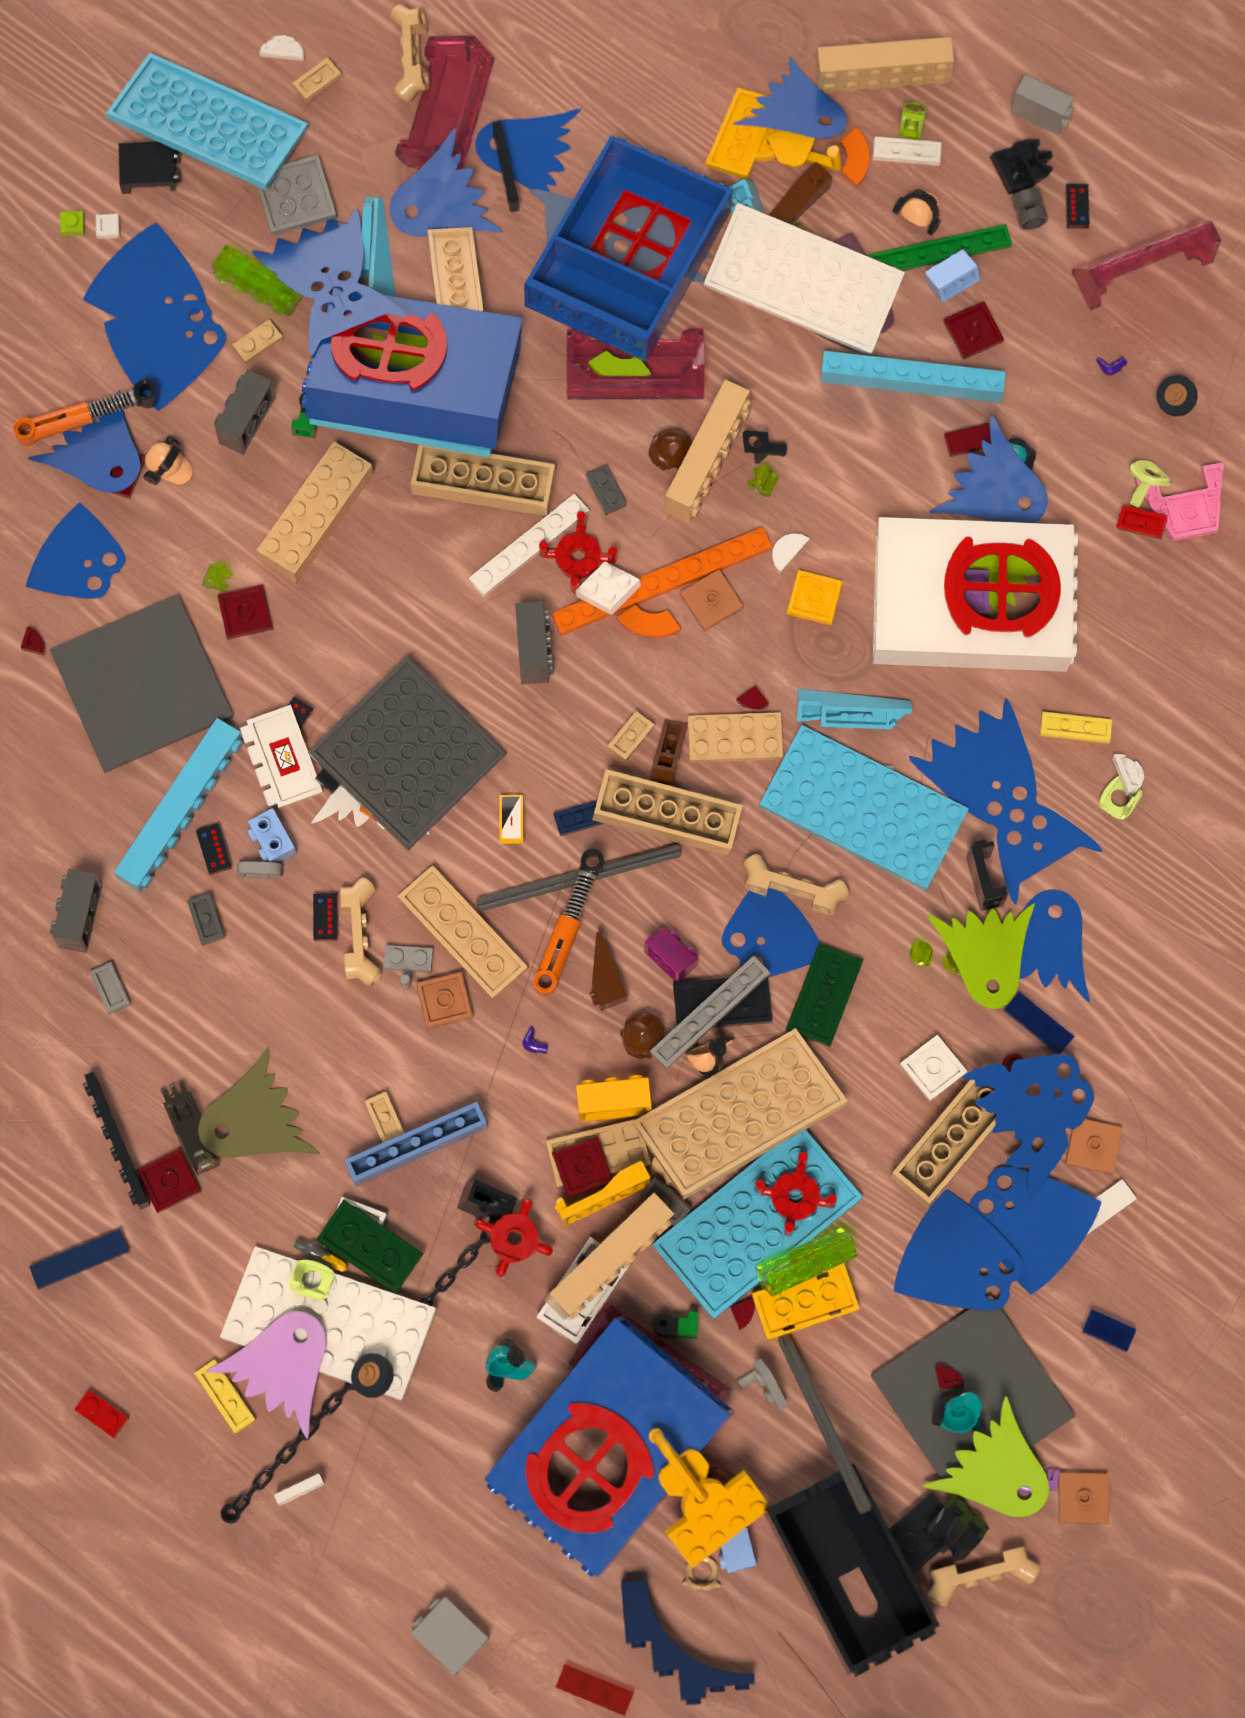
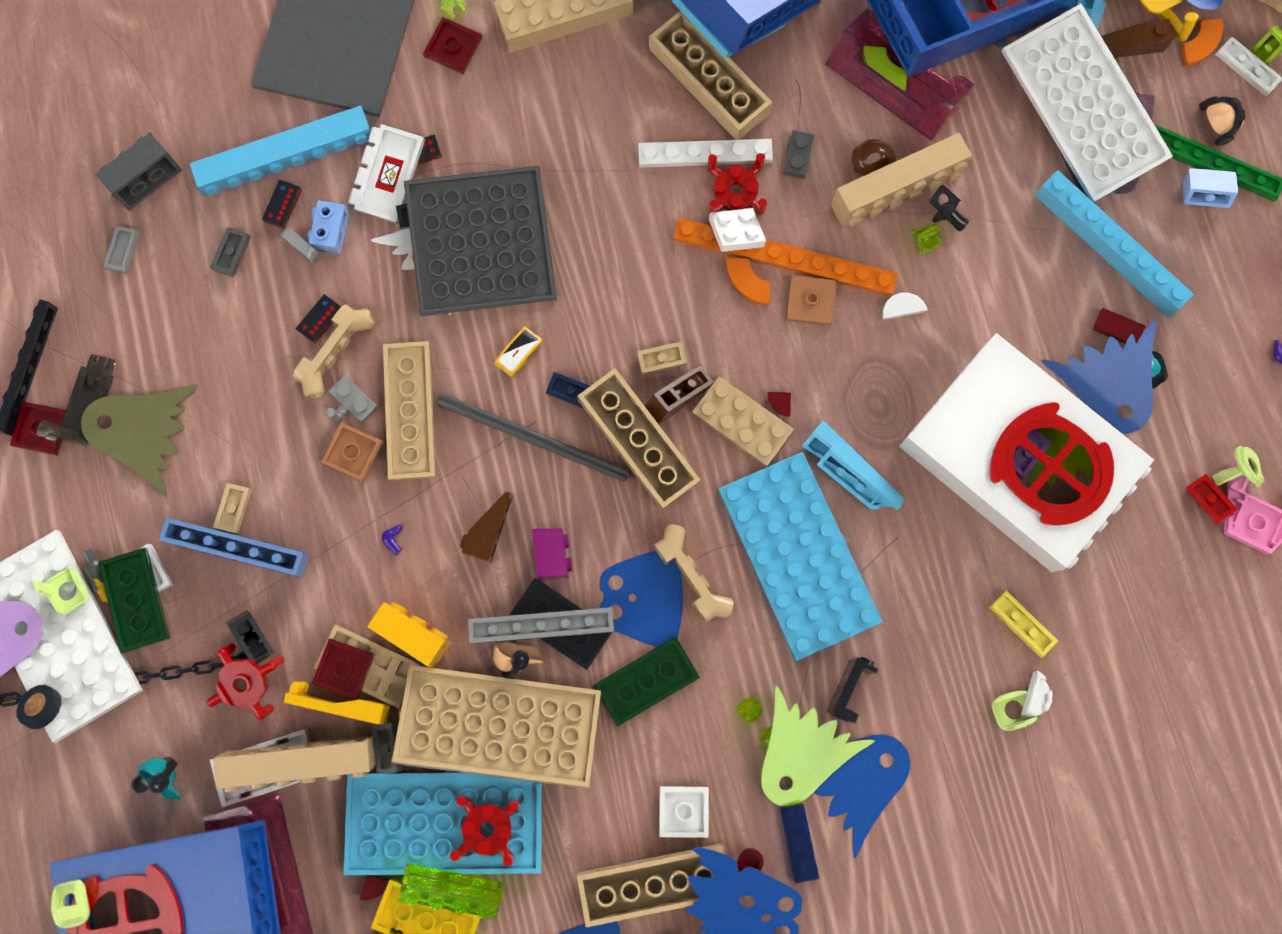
camera: 40 degrees right, 5 degrees up
dark grey brick [515,602,553,684] -> none
piece [533,849,604,996] -> none
reddish brown hair [620,1013,664,1059] -> none
leg [653,1311,698,1339] -> none
yellow tile [787,570,843,626] -> none
blue piece [909,698,1102,904] -> none
dark red tile [943,301,1004,360] -> none
none -> yellowish green piece [51,880,90,928]

